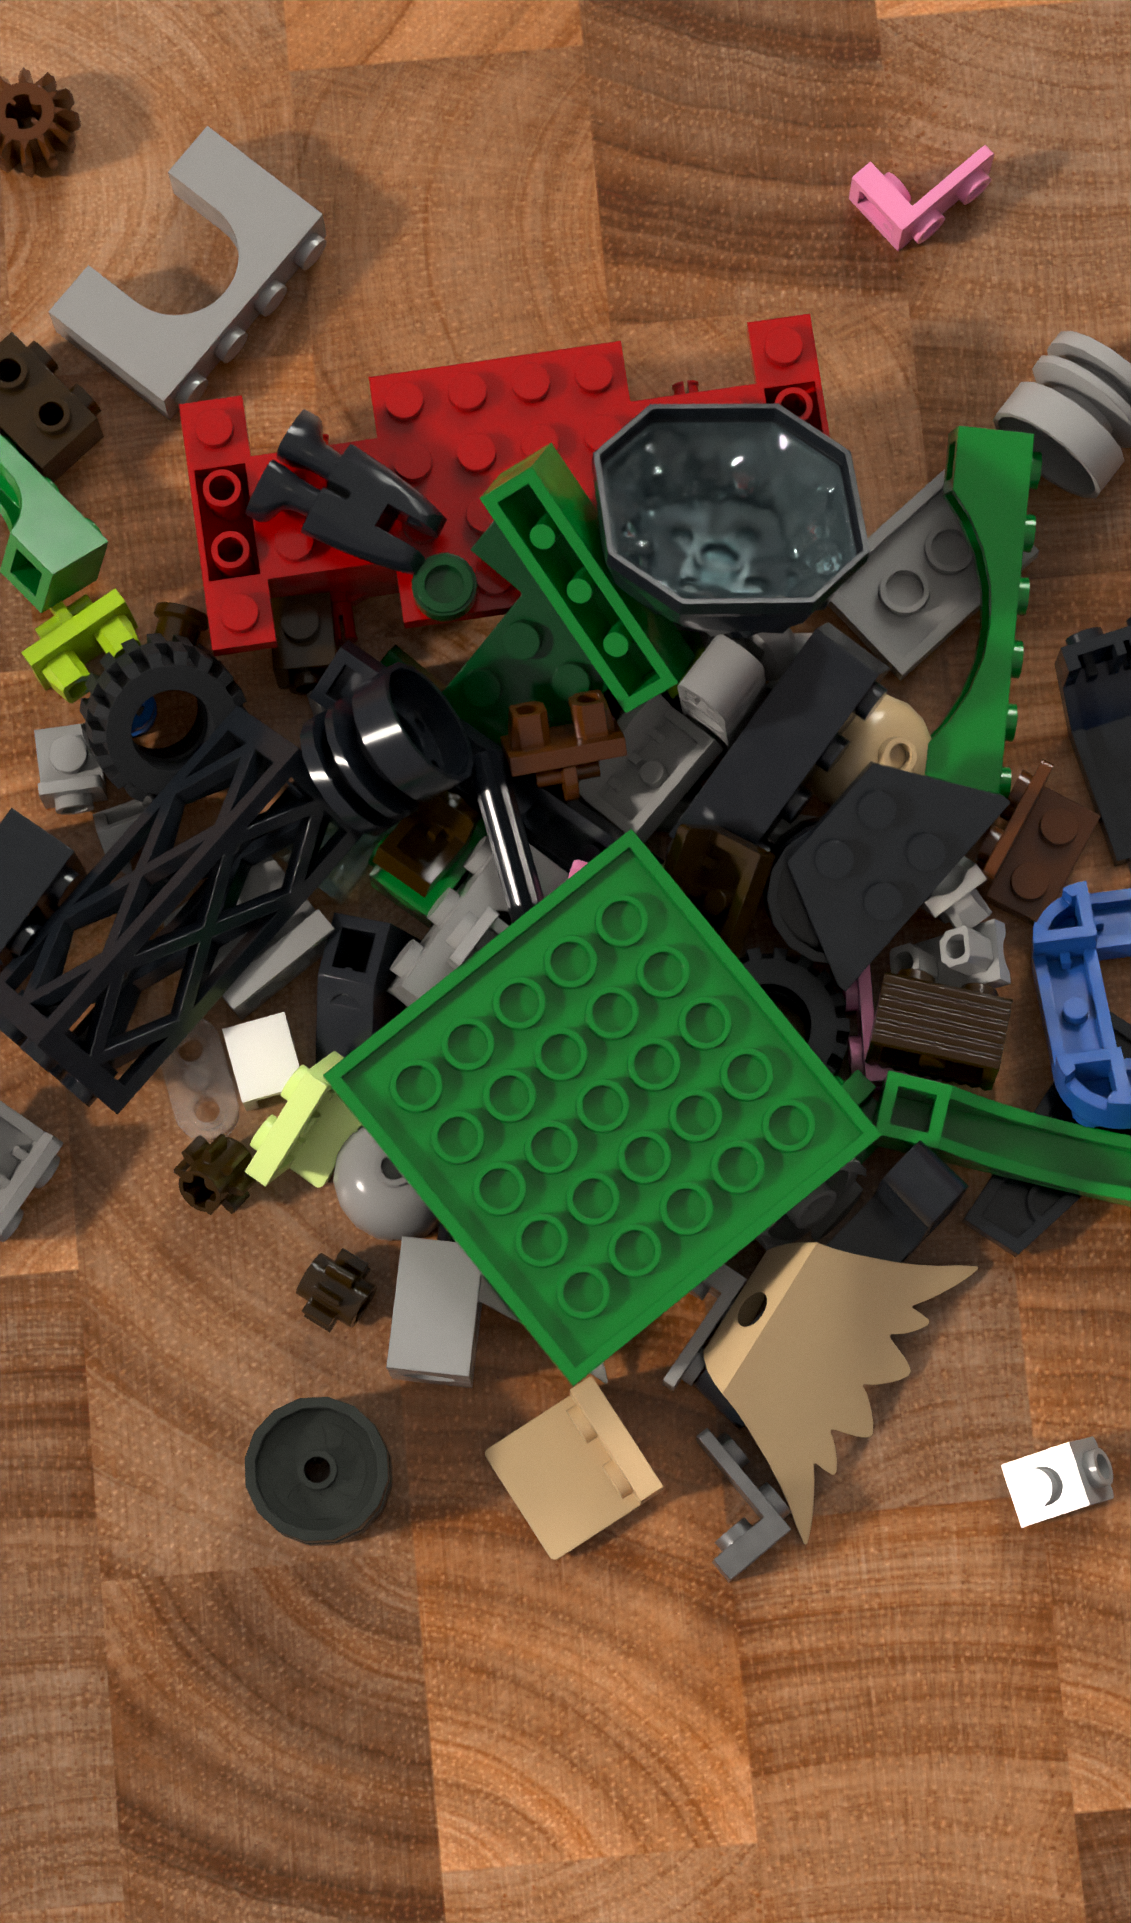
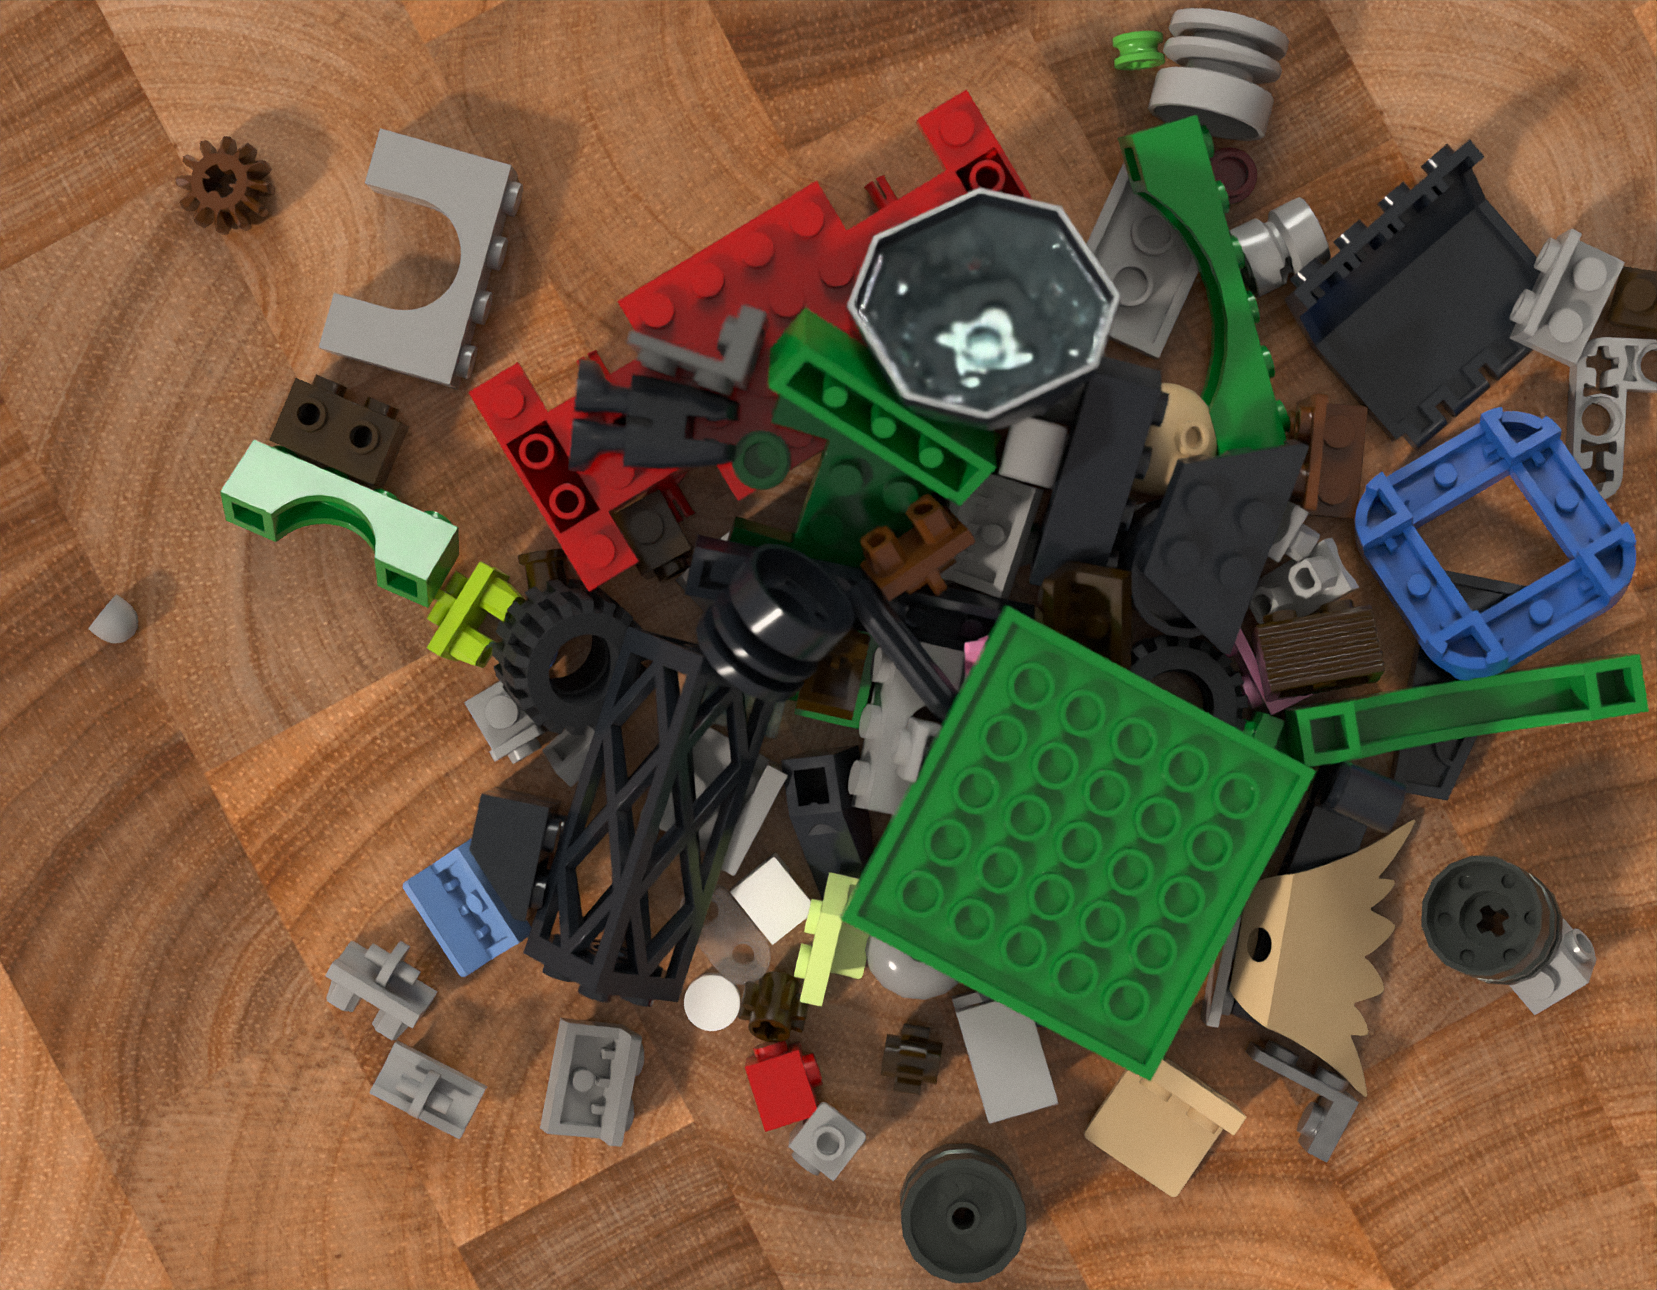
camera: 30 degrees left, 10 degrees up
none -> dark grey bracket [627,305,770,396]
none -> white tile [684,973,741,1031]
none -> red brick [745,1040,823,1132]
none -> light grey bracket [788,1102,866,1181]
none -> bright green bush [1112,31,1165,70]
none -> dark red plate [1209,147,1257,205]
none -> light grey wheel [1229,197,1331,298]
none -> pearl dark grey wheel [1421,856,1563,985]

